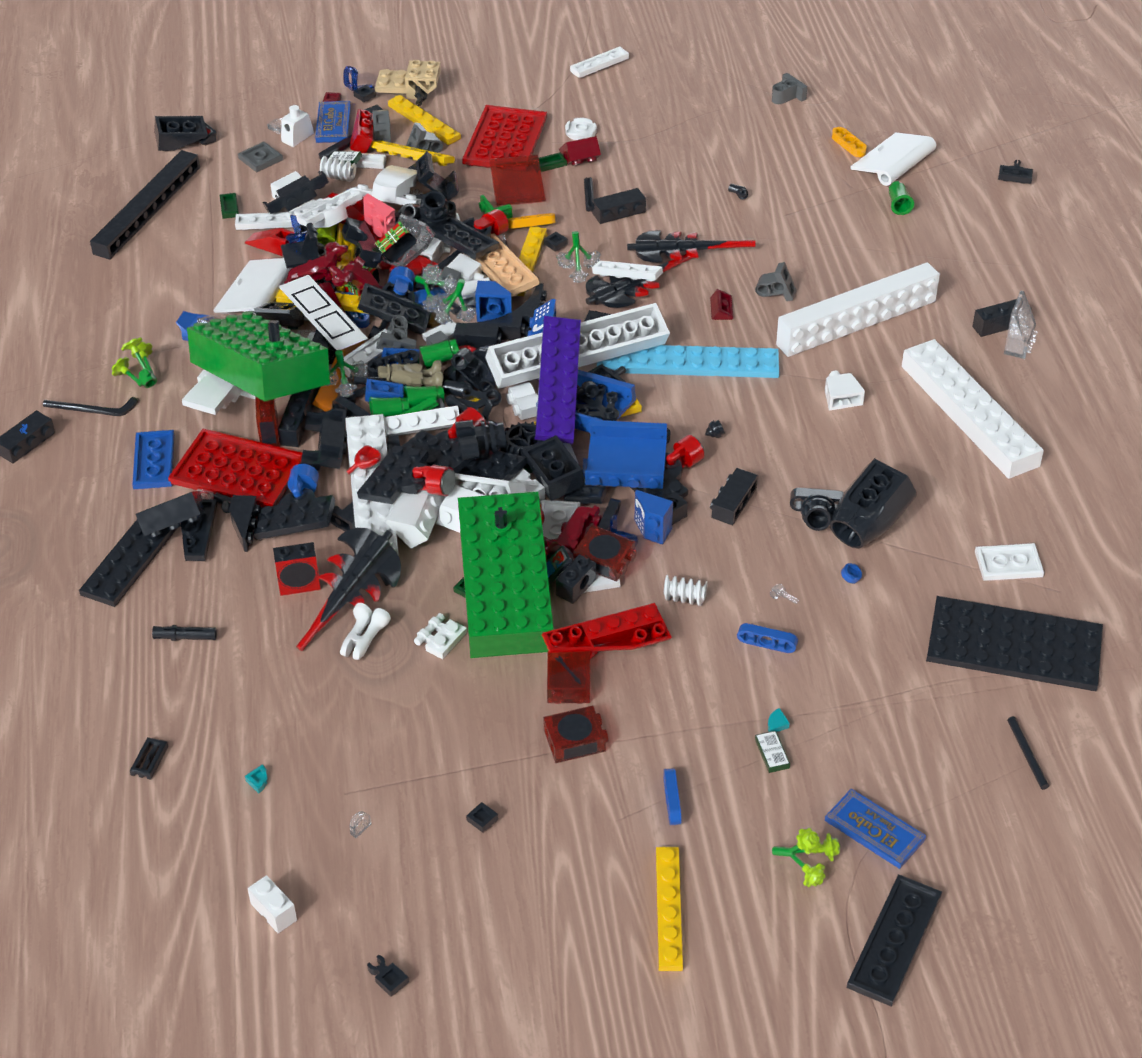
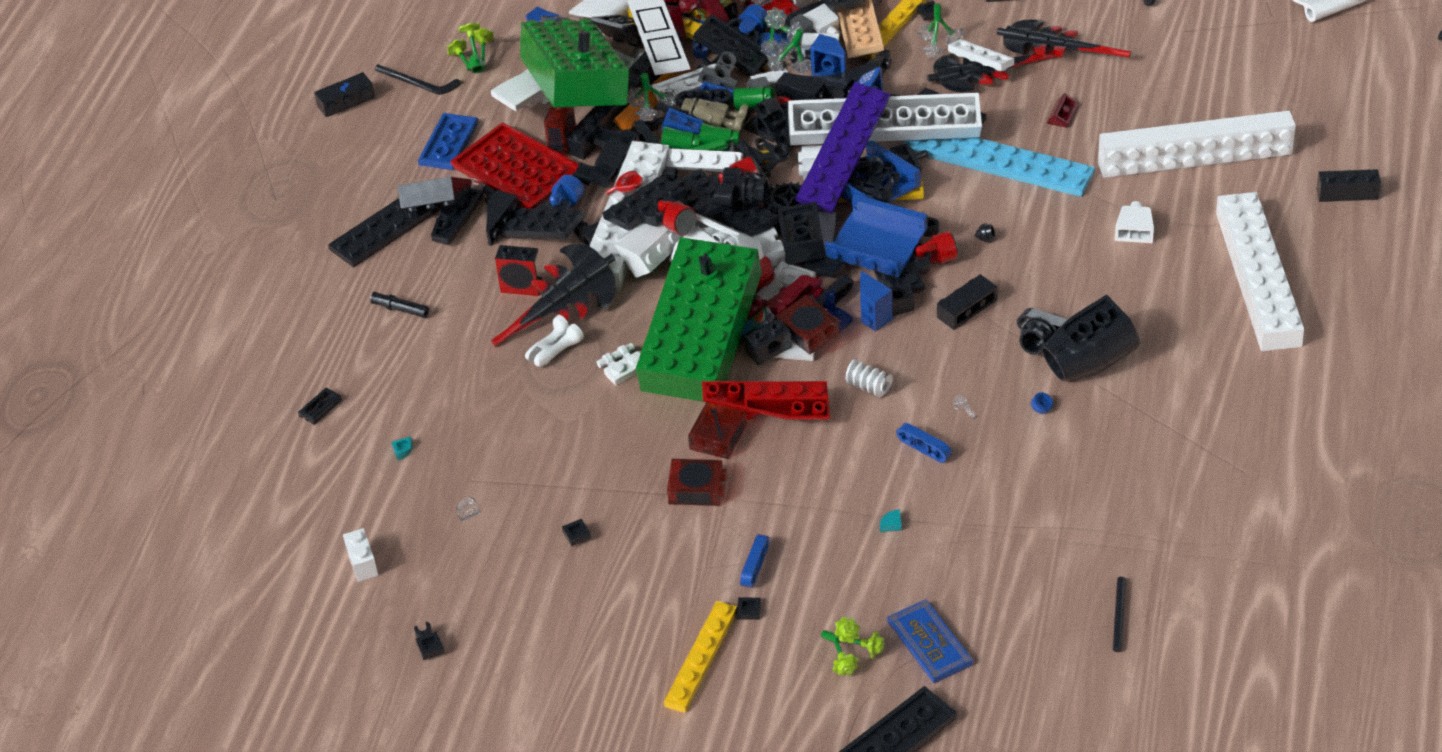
camera: 25 degrees right, 0 degrees up
black piece [443,380,477,399] -> none
dark grey tile [755,262,797,301] -> none
tile [755,731,790,773] -> none
green plant [889,181,914,215] -> none
black plate [926,596,1103,691] -> none
white tile [975,543,1044,581] -> none
clear slope [1004,291,1038,359] -> none
none -> black tile [737,597,761,620]

